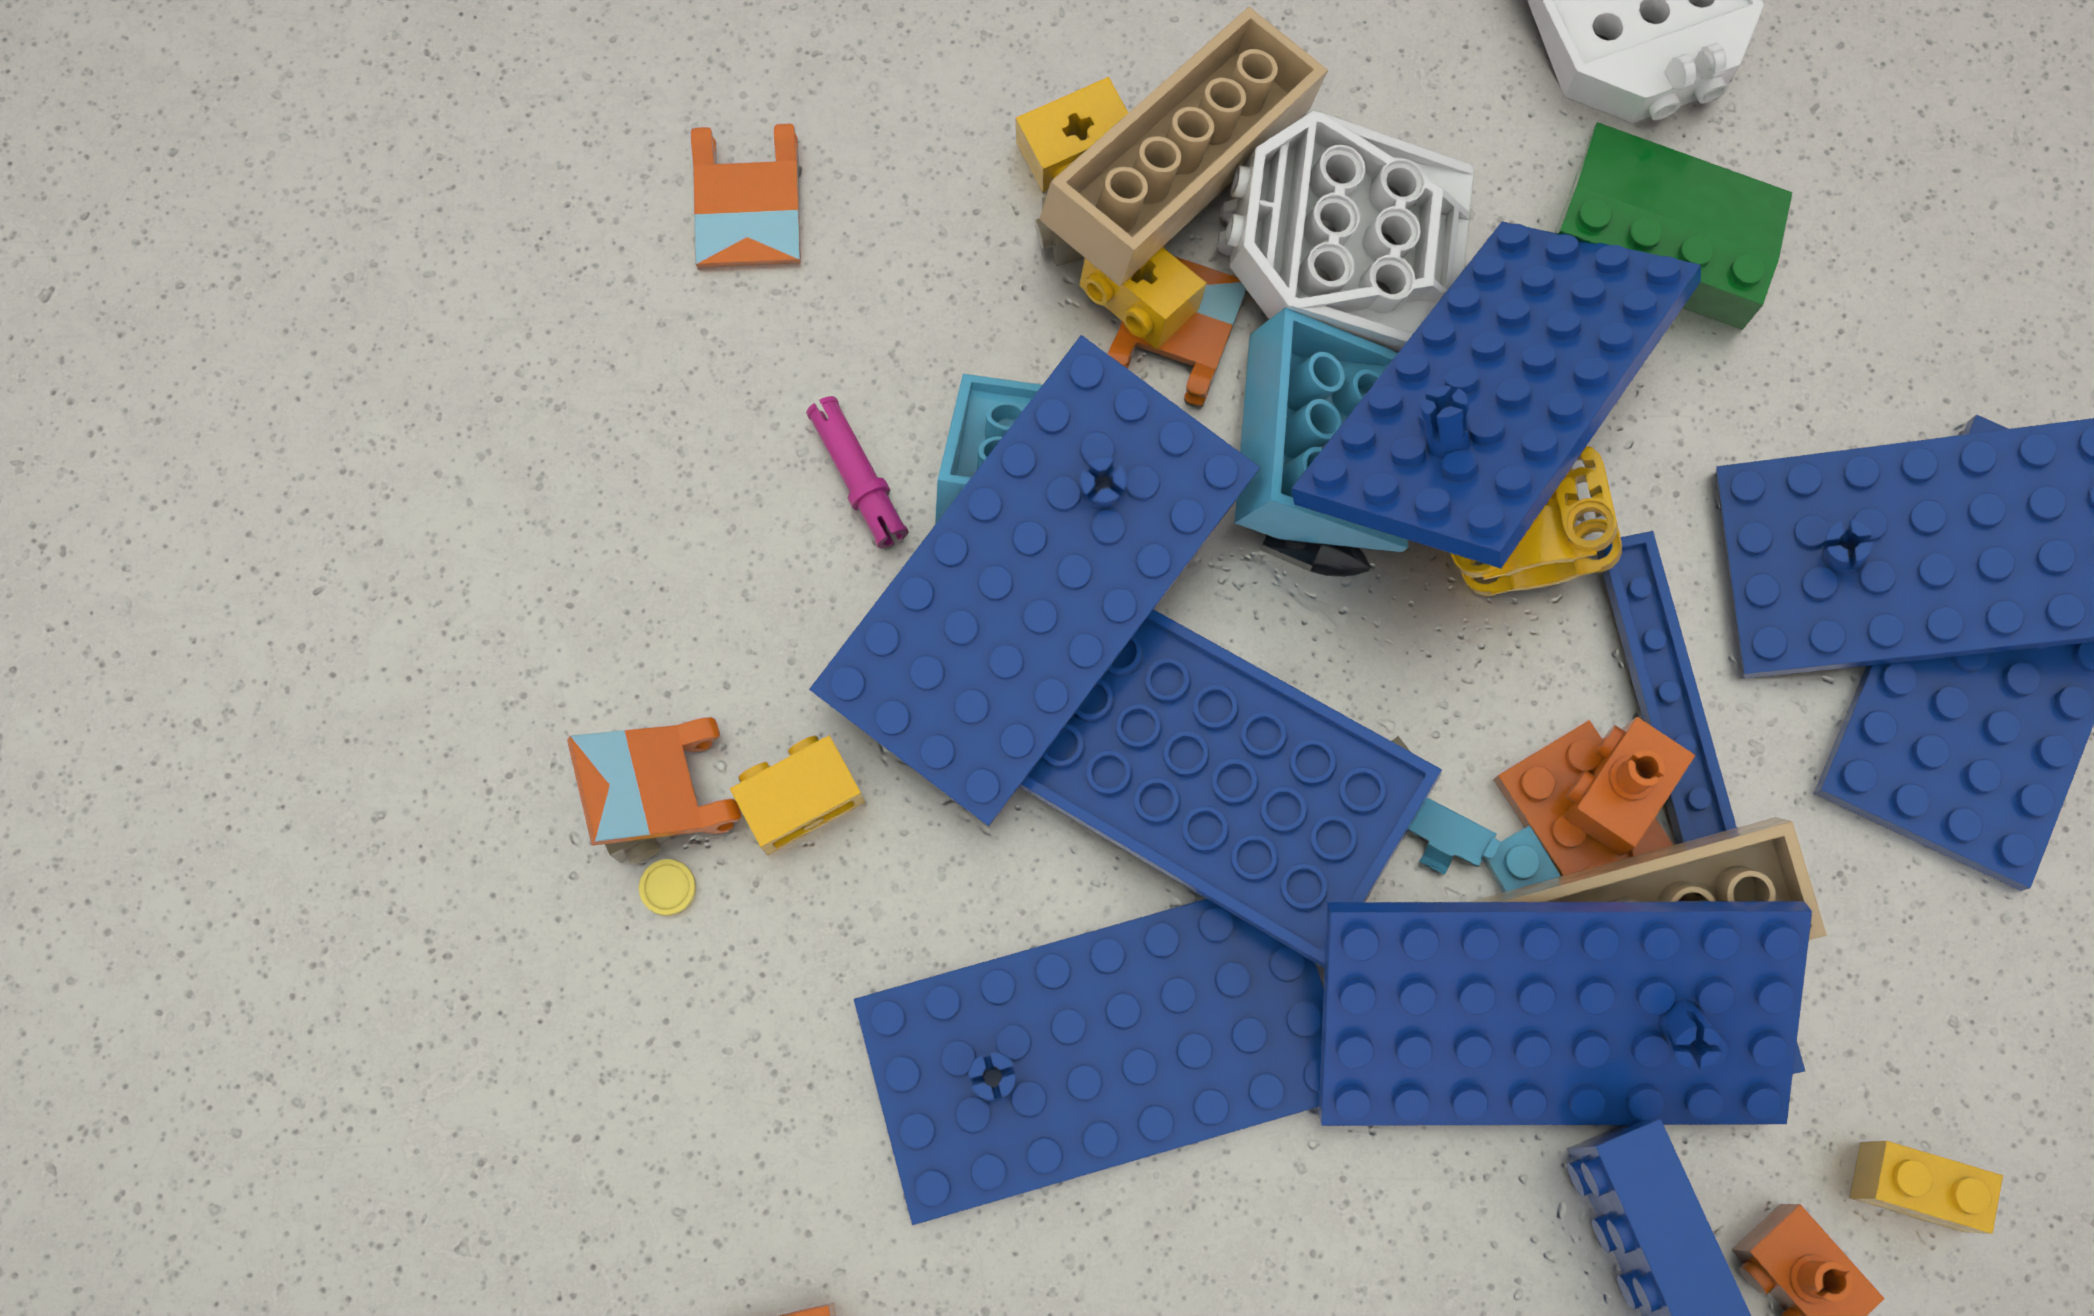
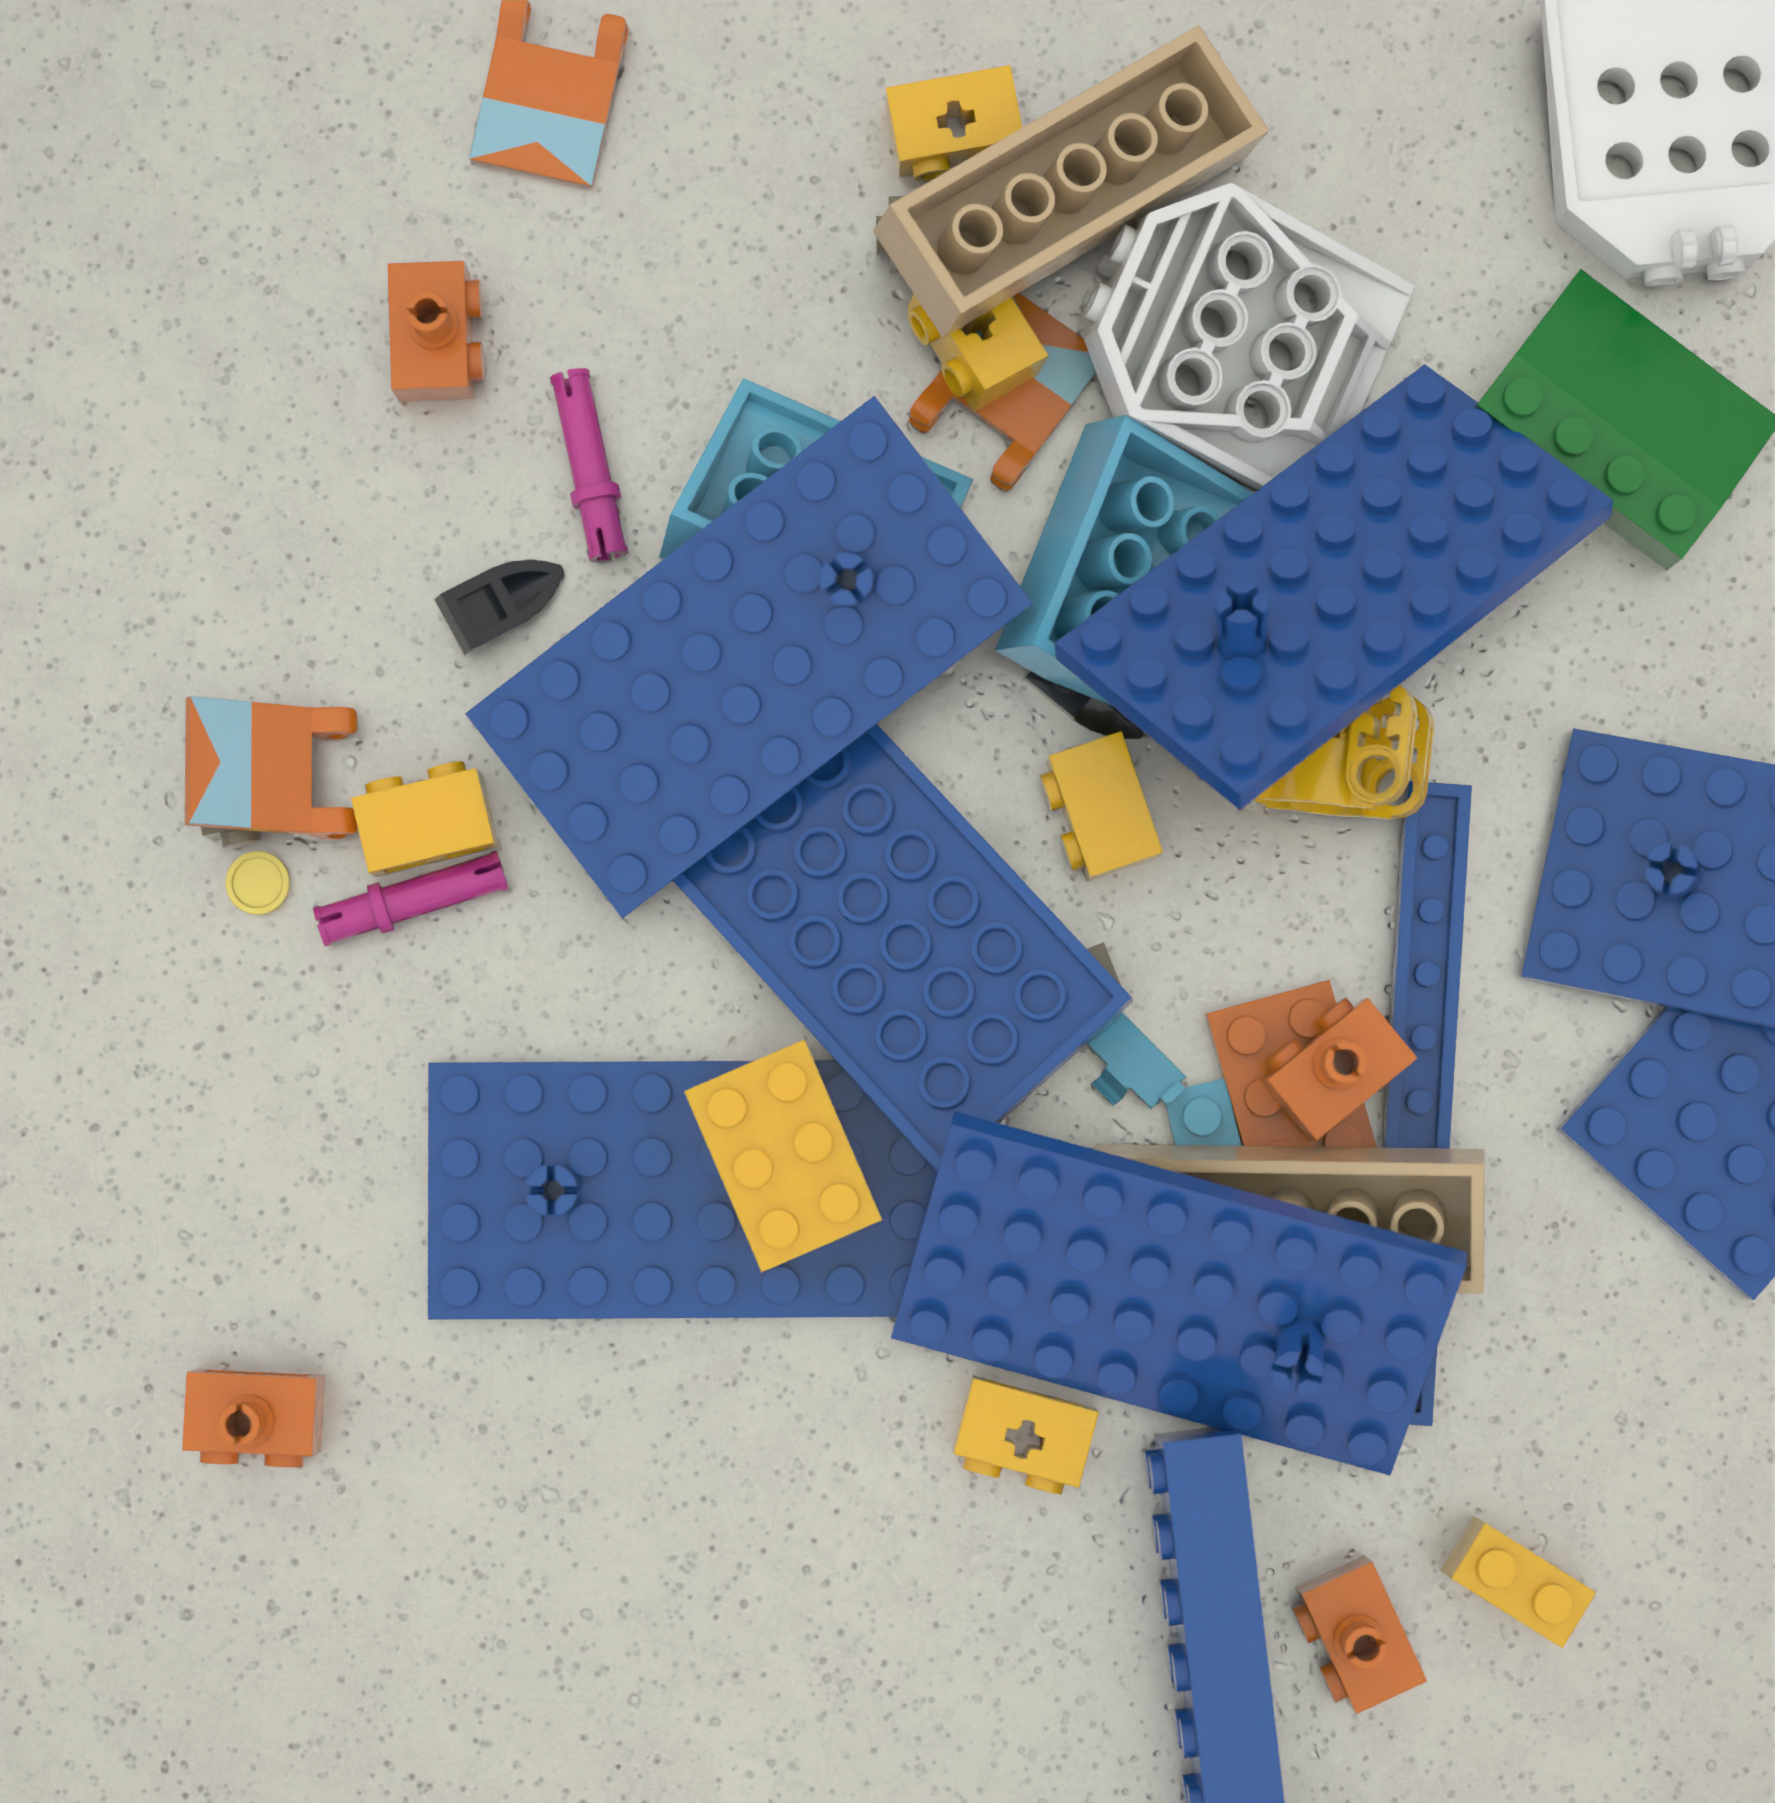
camera: 15 degrees right, 10 degrees up
none -> dark pink pin [313,850,509,947]
none -> orange brick [387,261,485,402]
none -> black plate [434,560,564,655]
none -> yellow brick [684,1039,882,1272]
none -> yellow brick [952,1375,1099,1495]
none -> yellow brick [1039,731,1163,881]

